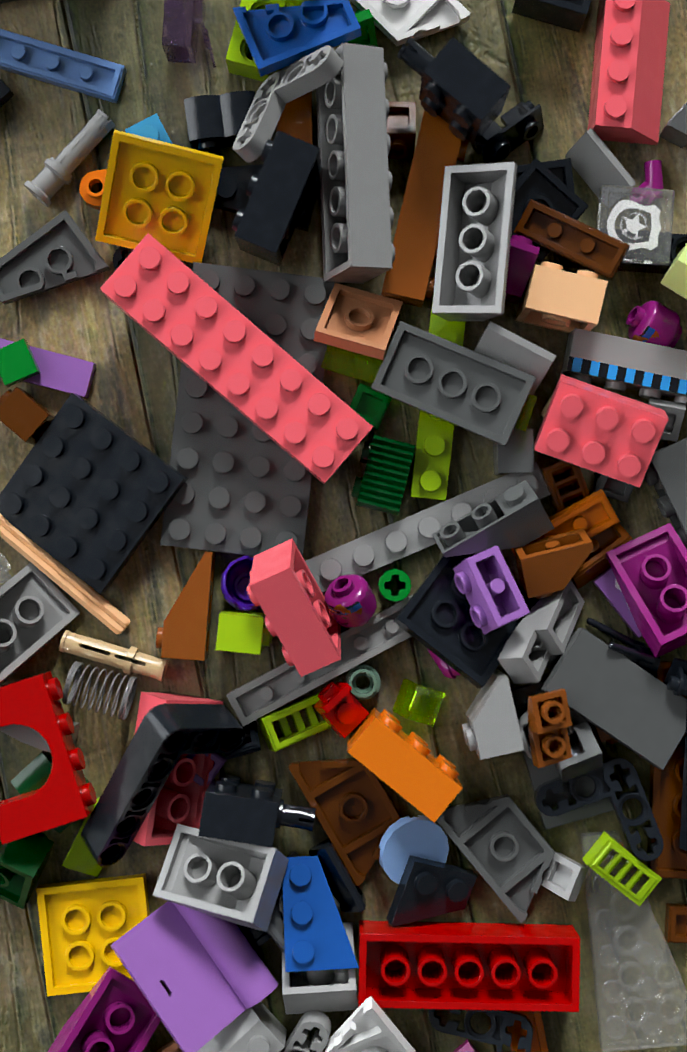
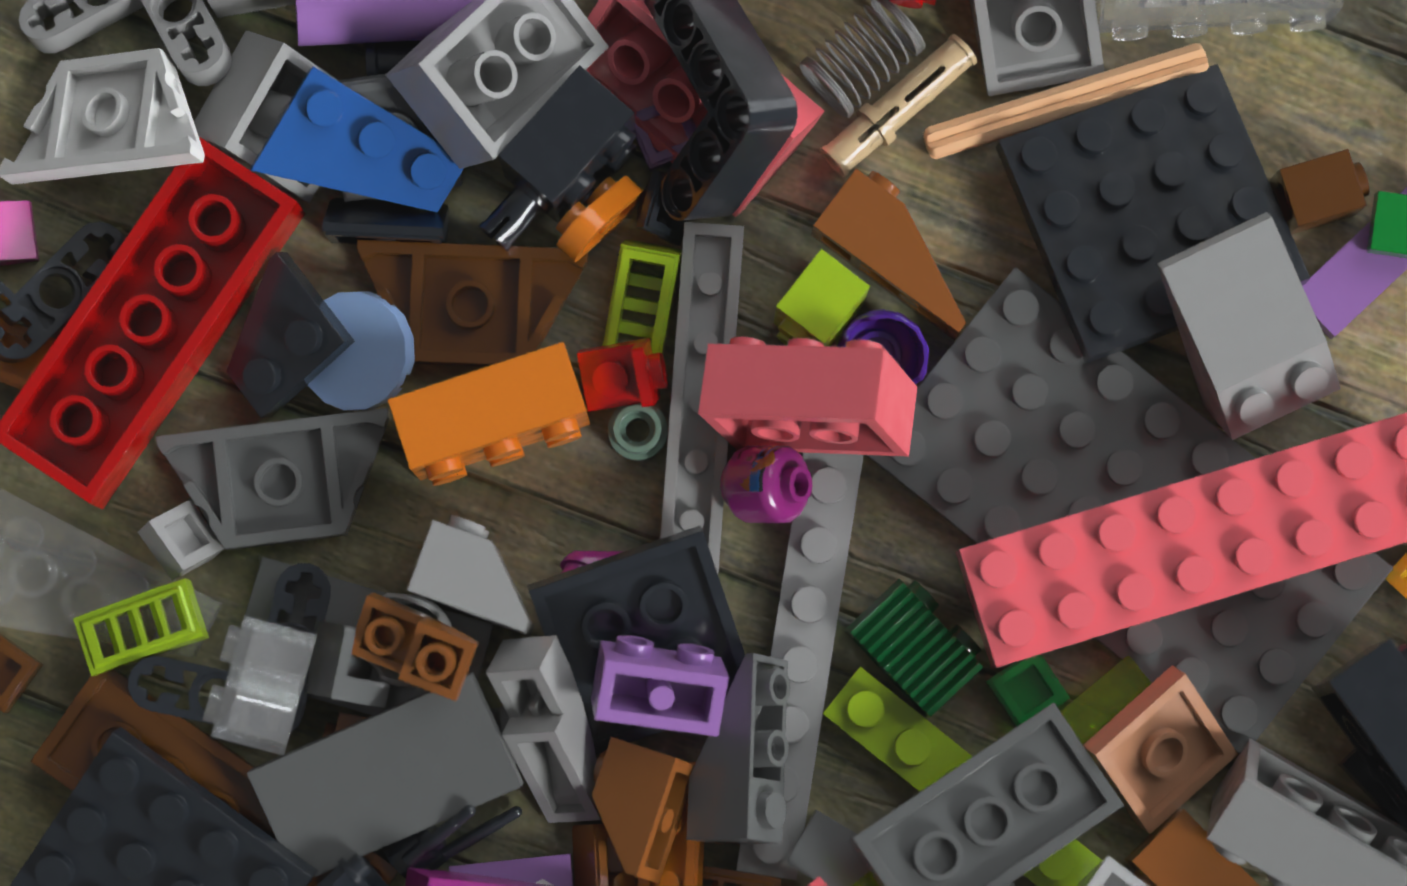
camera: 120 degrees right, 5 degrees down
green bush [378,569,411,602] -> none
clear neon green slope [393,679,445,726] -> none
none -> clear brick [203,616,317,755]
none -> orange plate [556,175,645,262]
none -> light grey slope [1157,212,1341,440]

